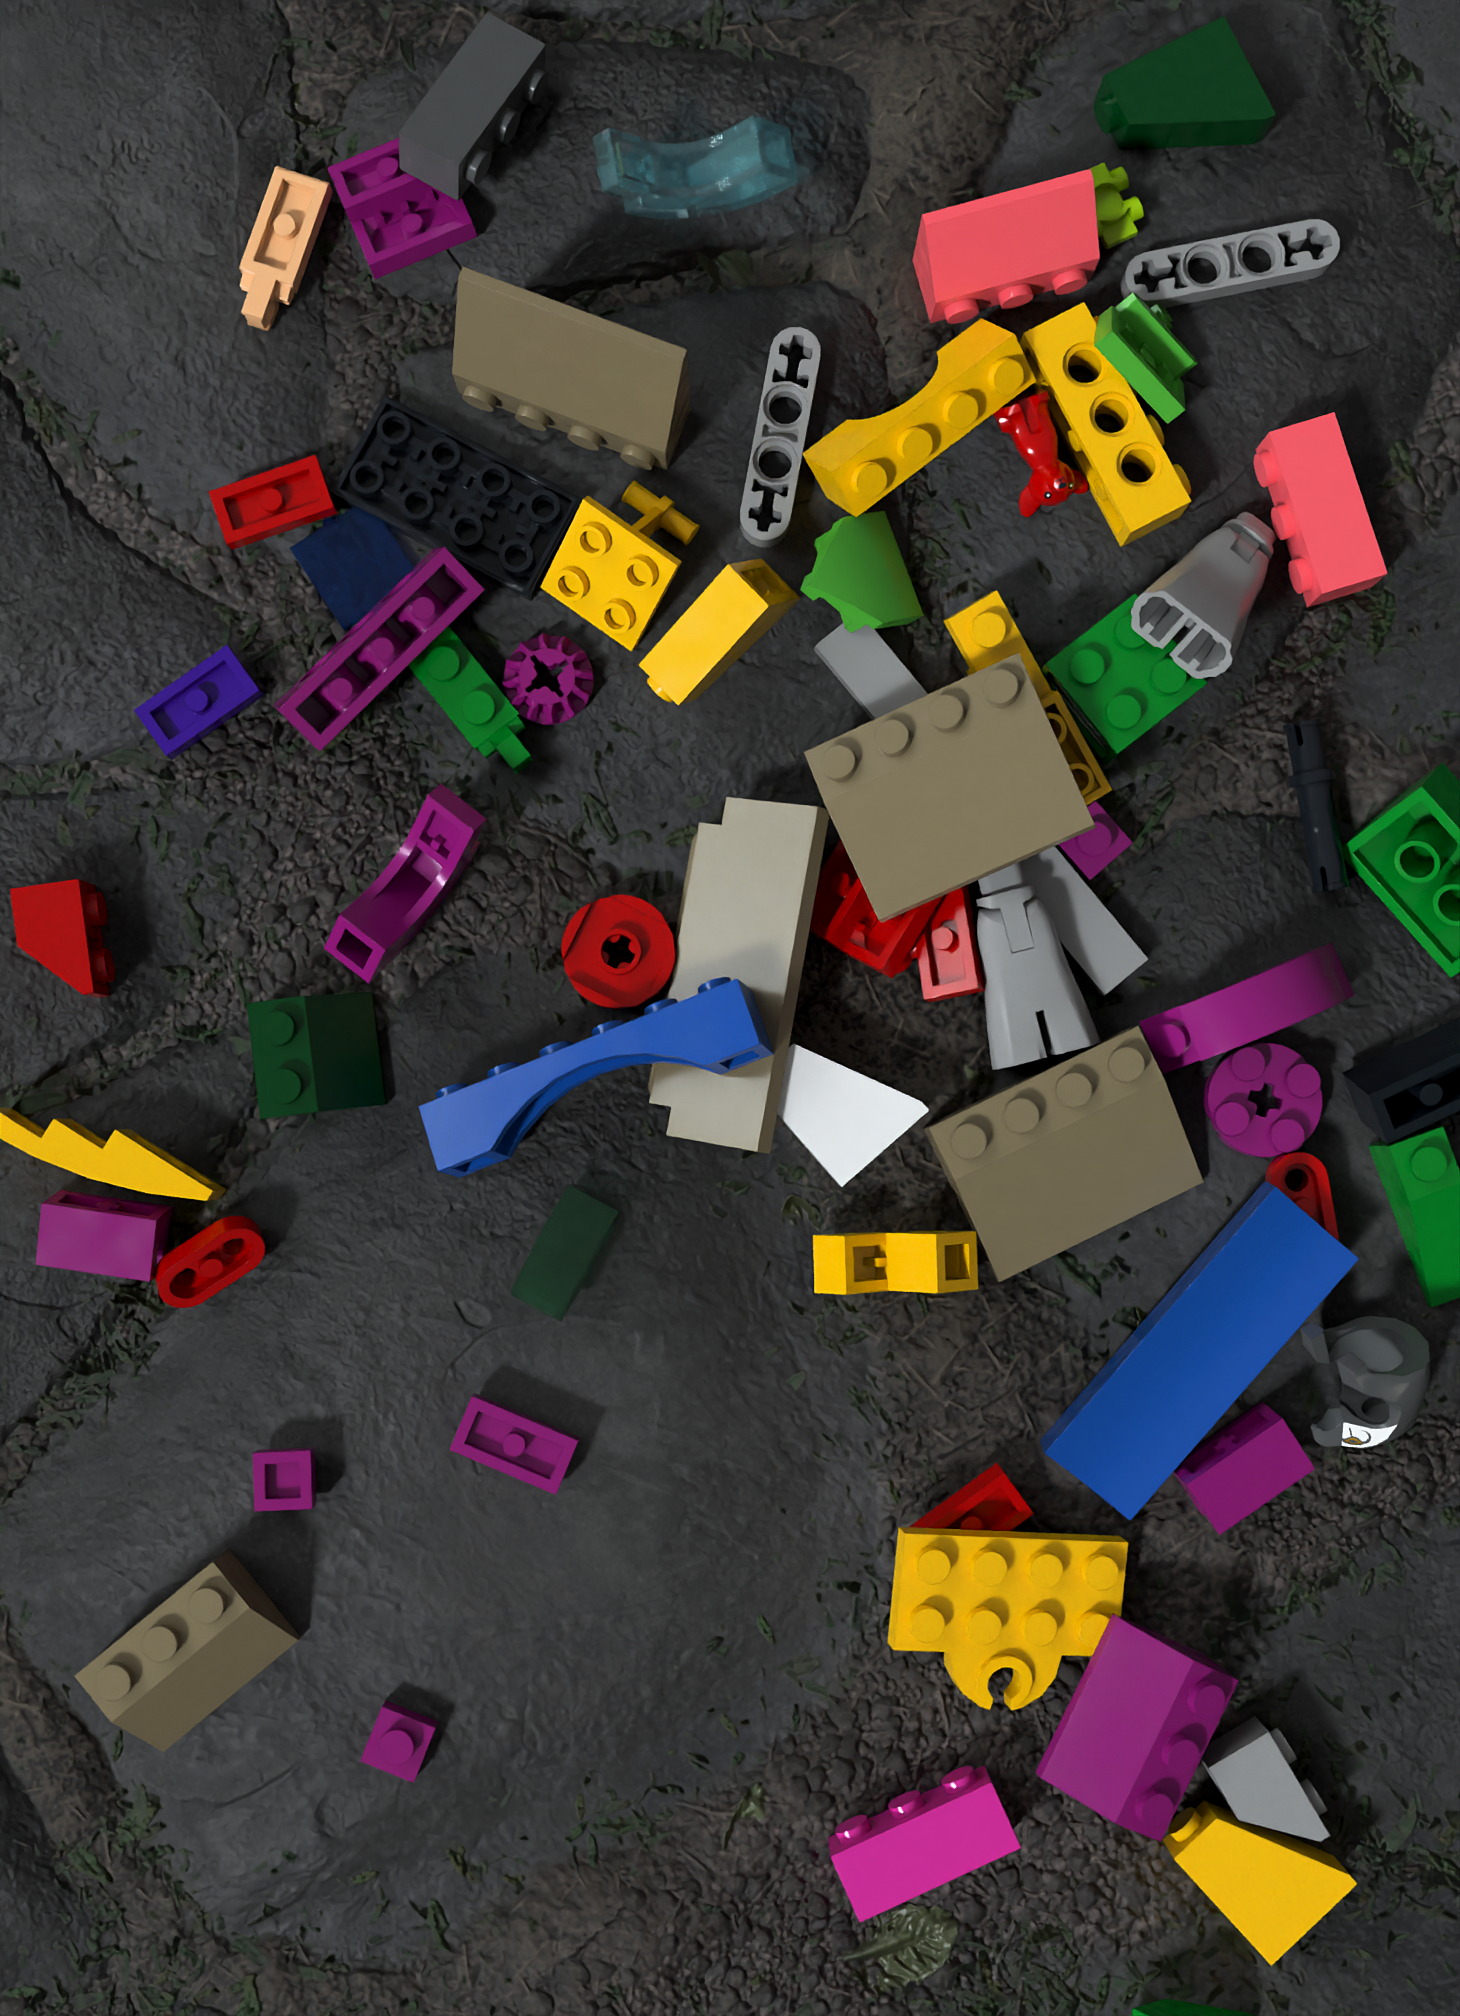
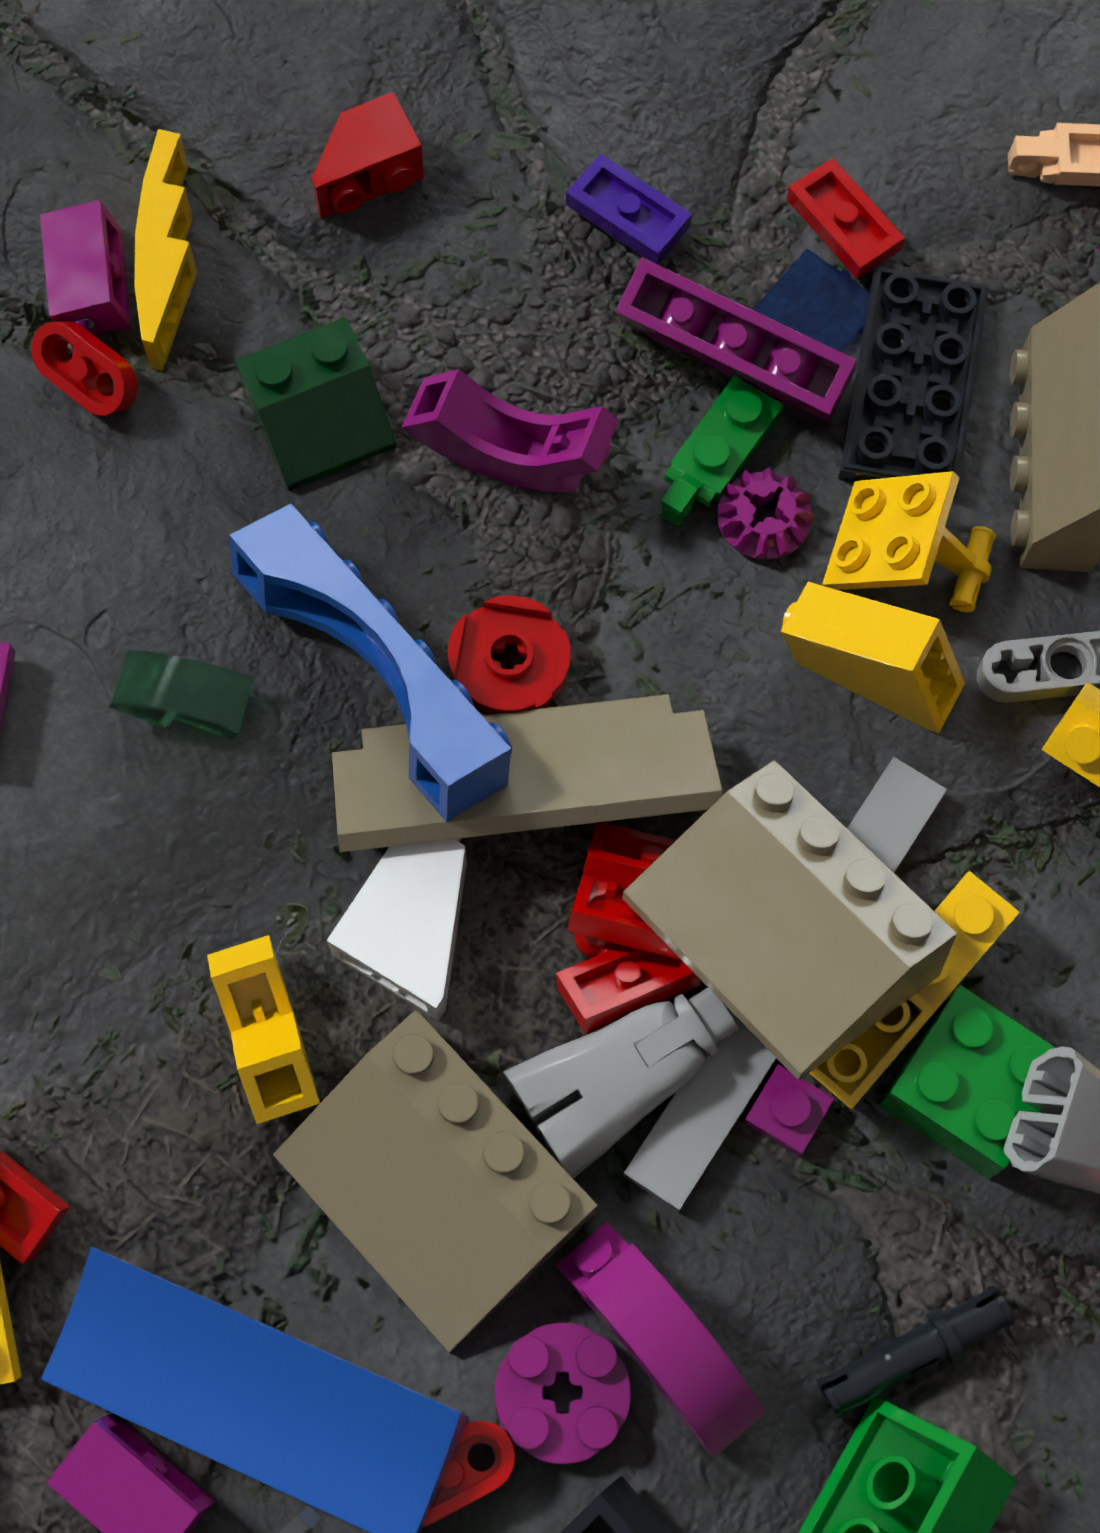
camera: 70 degrees right, 15 degrees down
bright green slope [800,511,924,633] -> none

